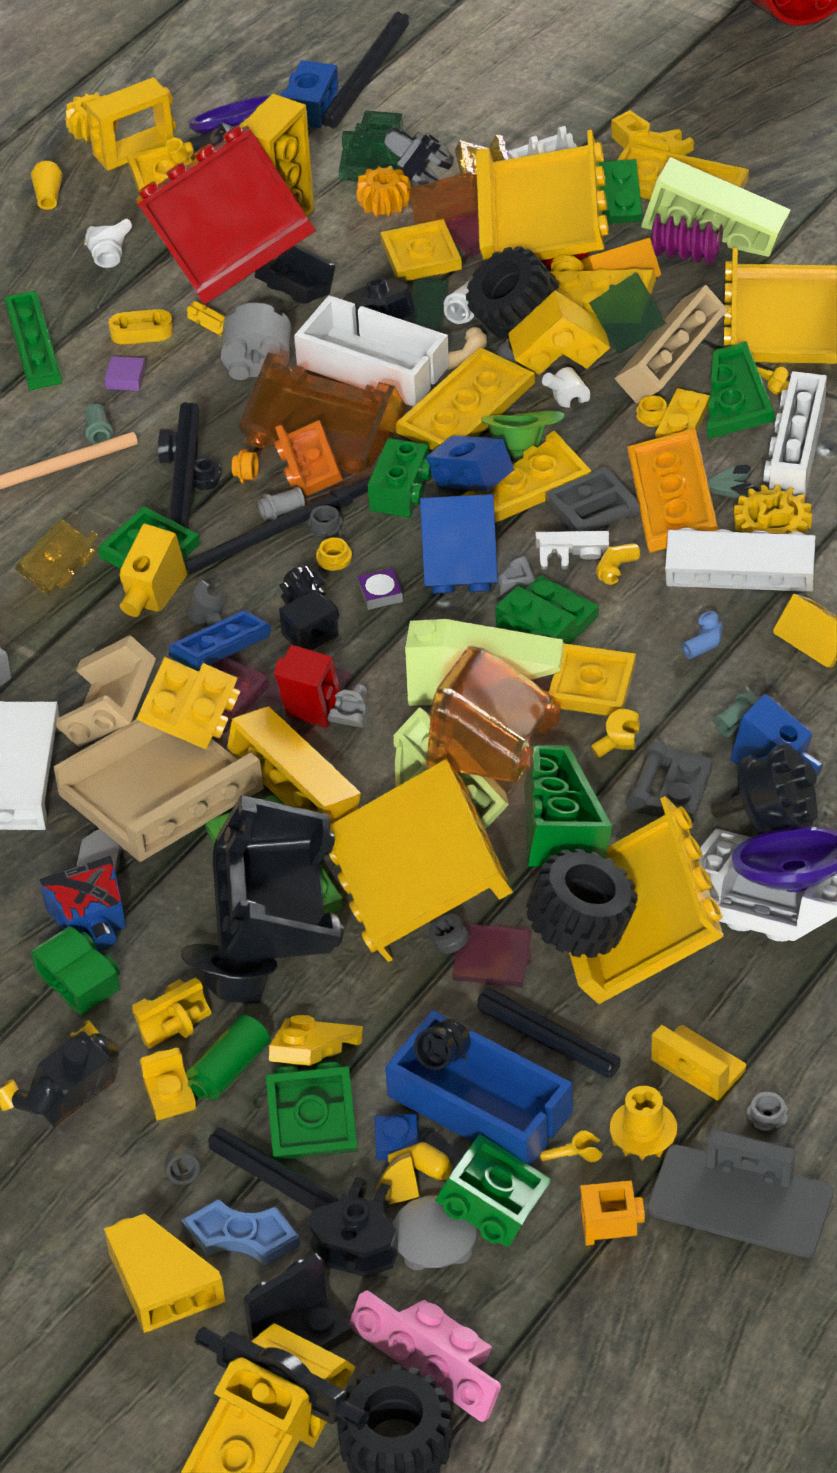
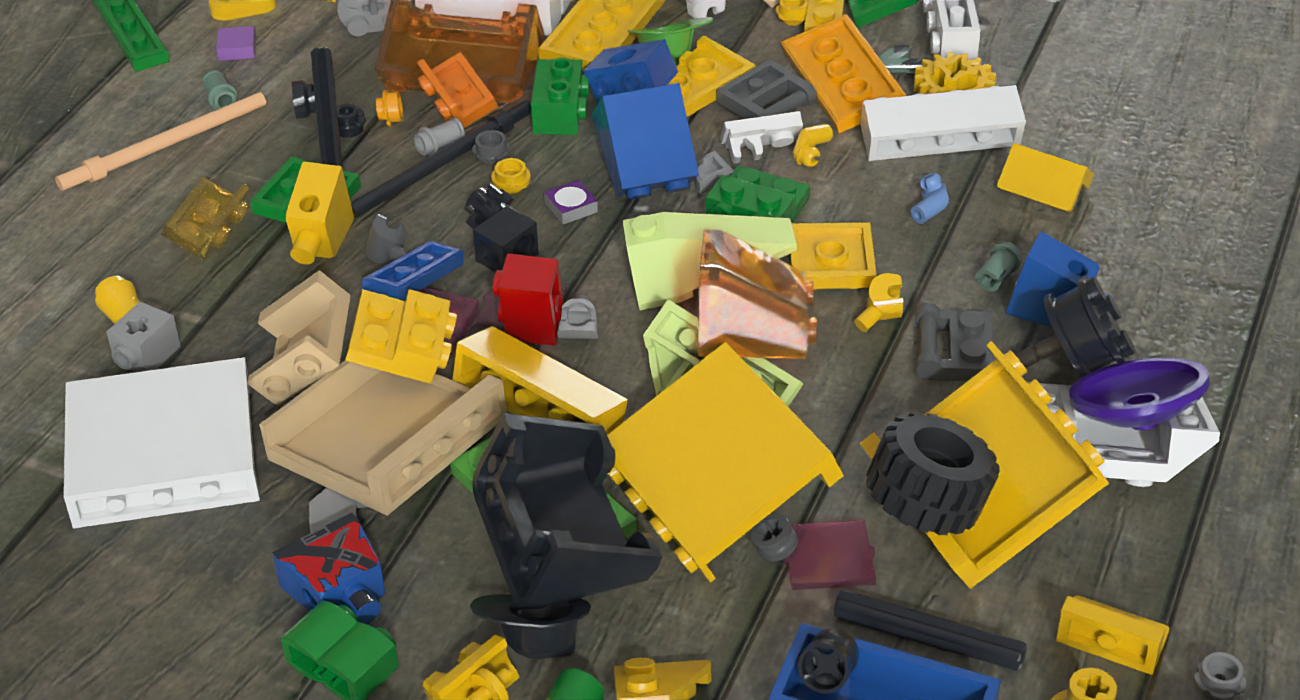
camera: 15 degrees left, 5 degrees down
green wedge [524,745,612,867] -> none

